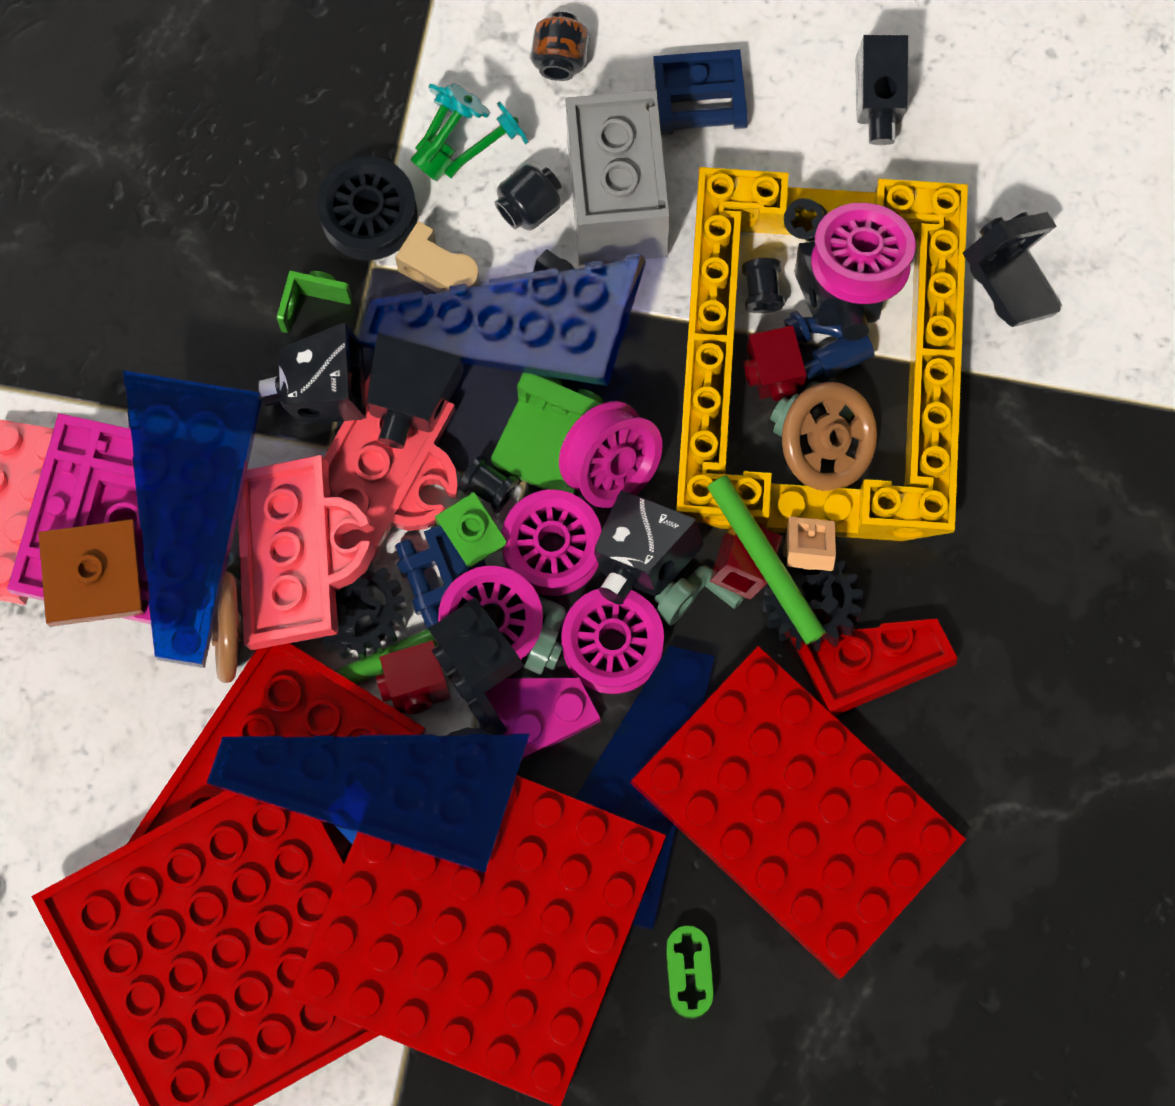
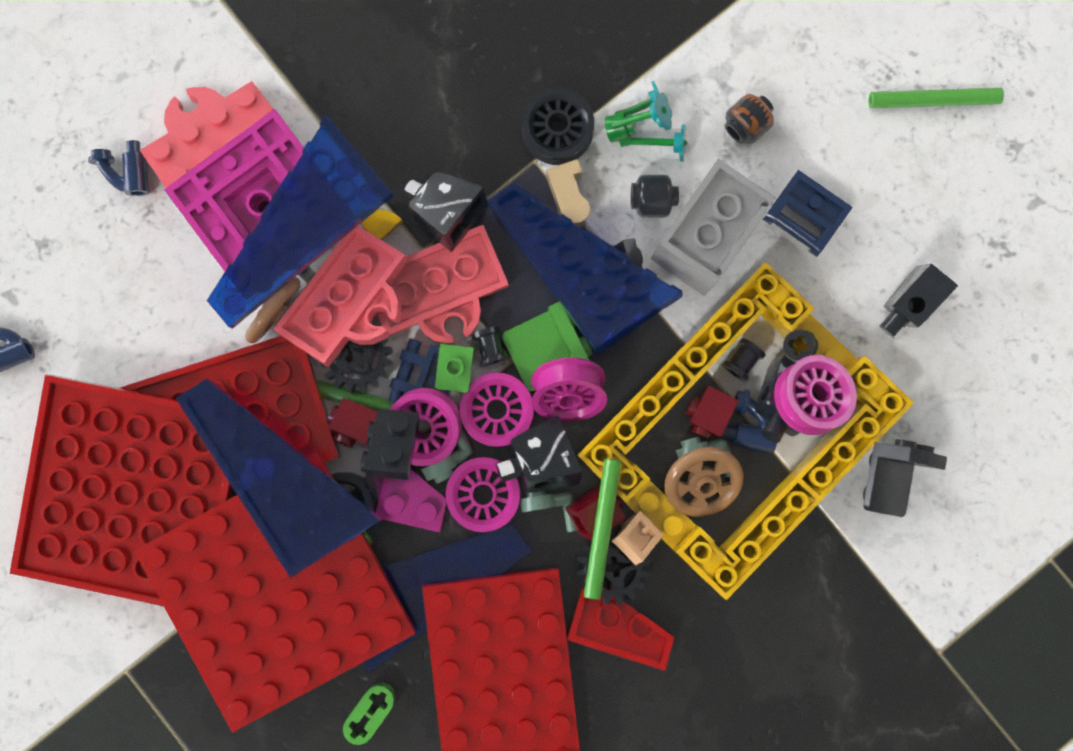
camera: 40 degrees right, 10 degrees up
dark orange plate [38,519,144,627] -> none
bright green bracket [277,271,352,333] -> none
black torso [367,332,464,449] -> none
none -> yellow tile [357,209,403,241]

